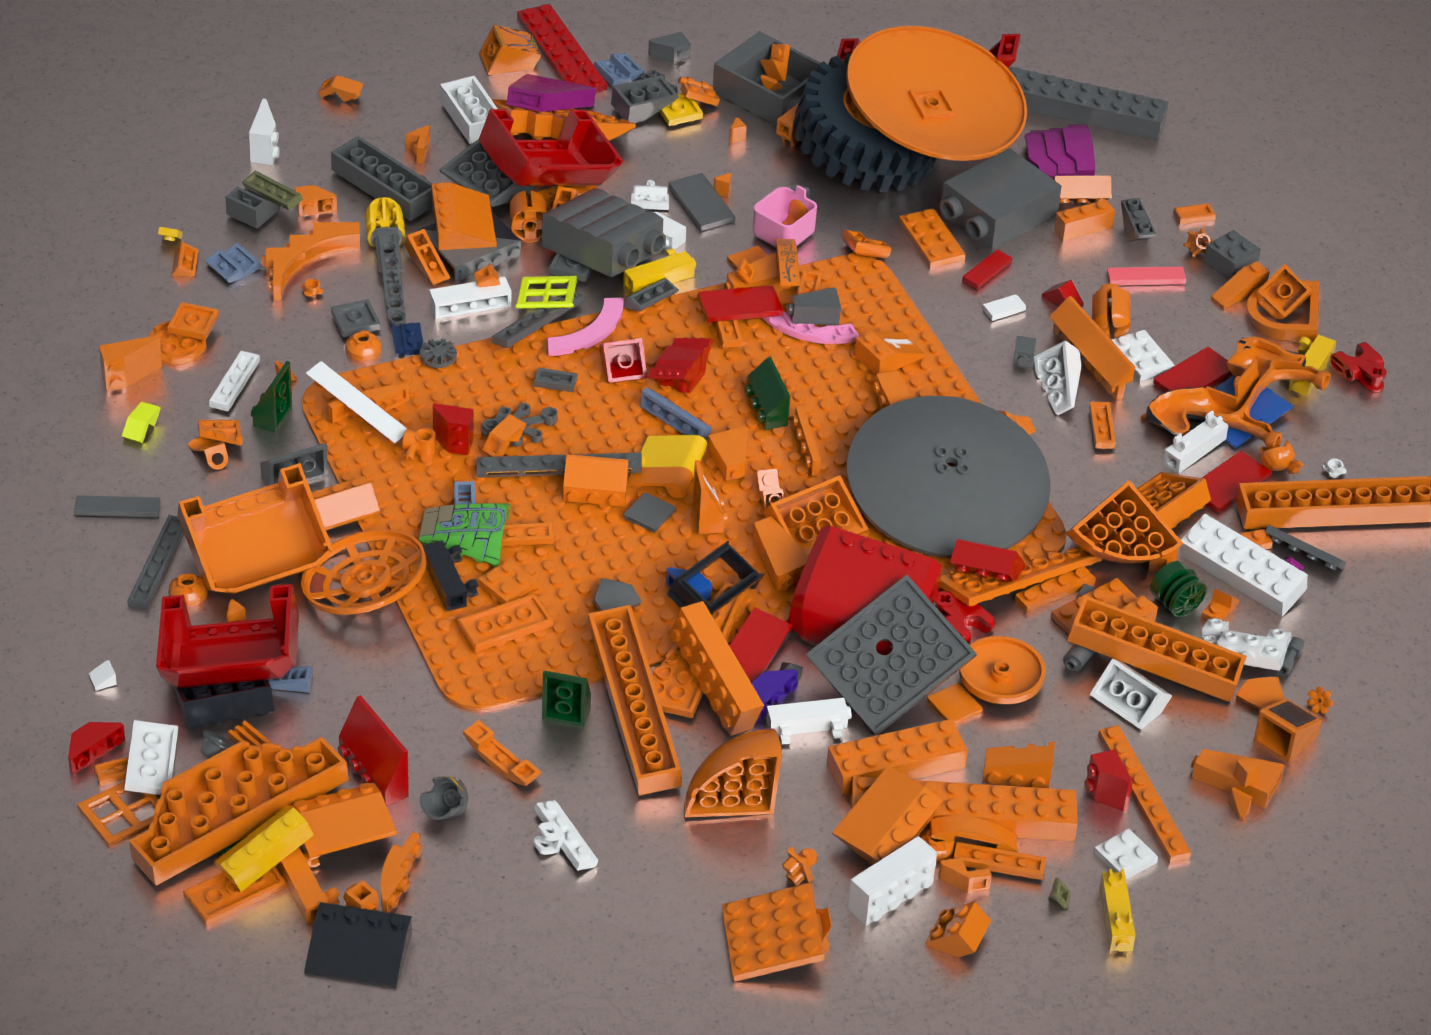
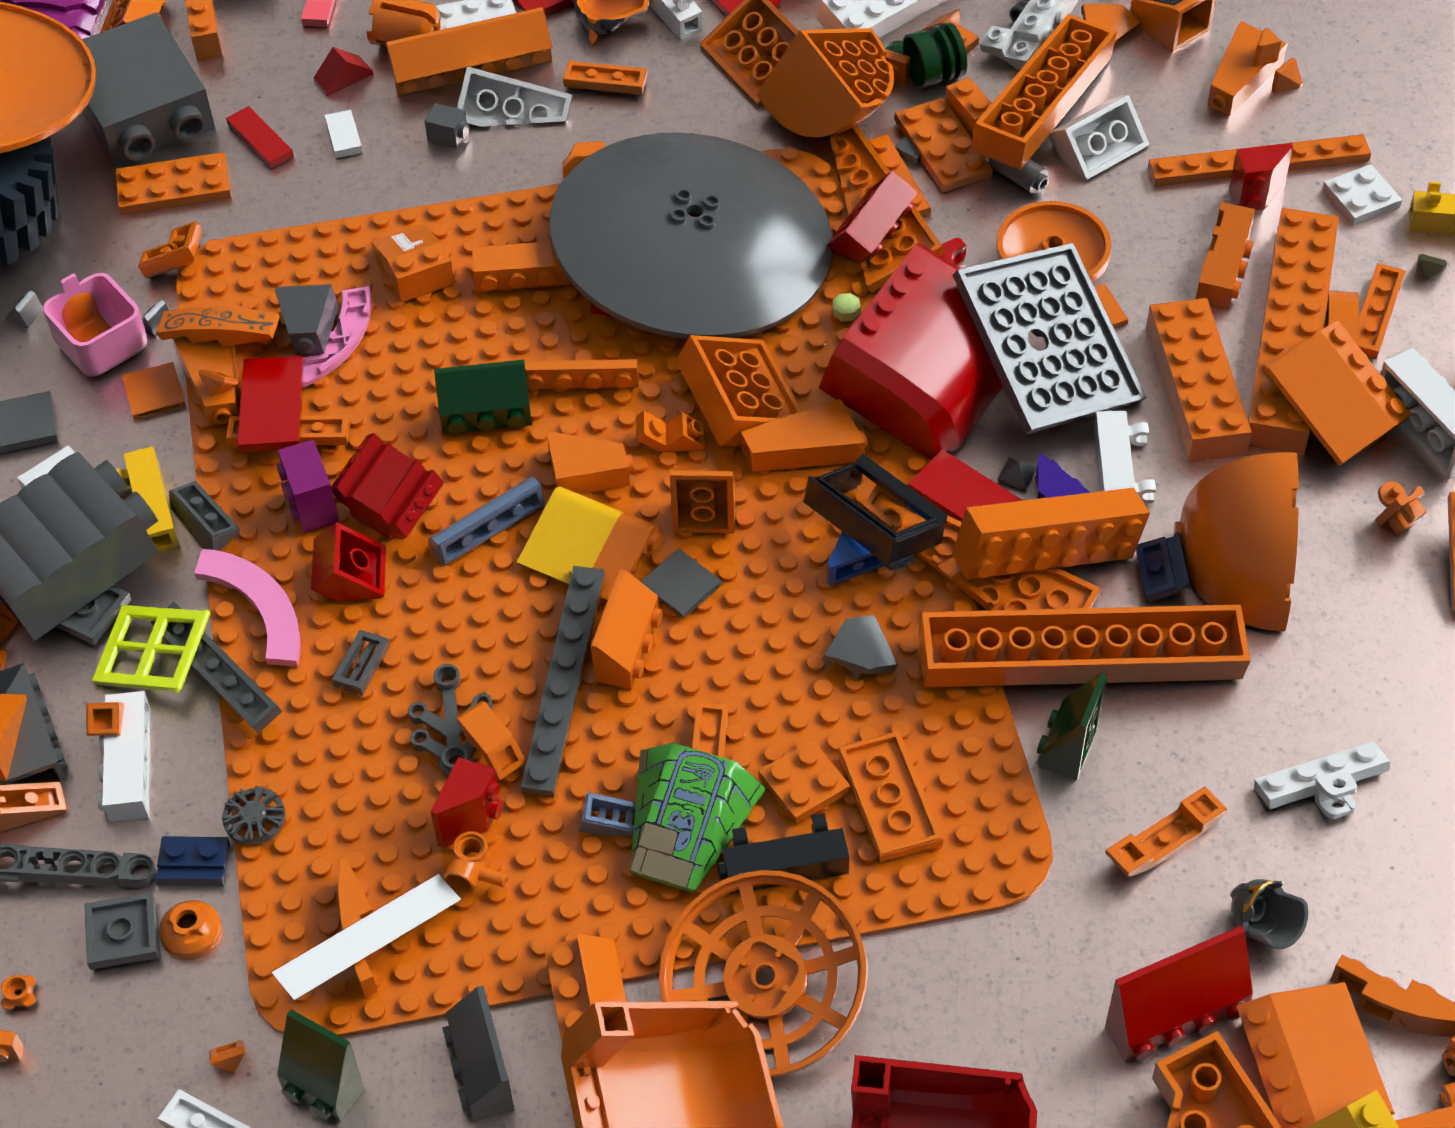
camera: 75 degrees left, 10 degrees up
orange slope [939,858,992,893] -> none
none -> dark grey slope [142,300,169,338]
none -> magenta brick [276,439,339,533]
none -> dark blue plate [1136,532,1192,602]

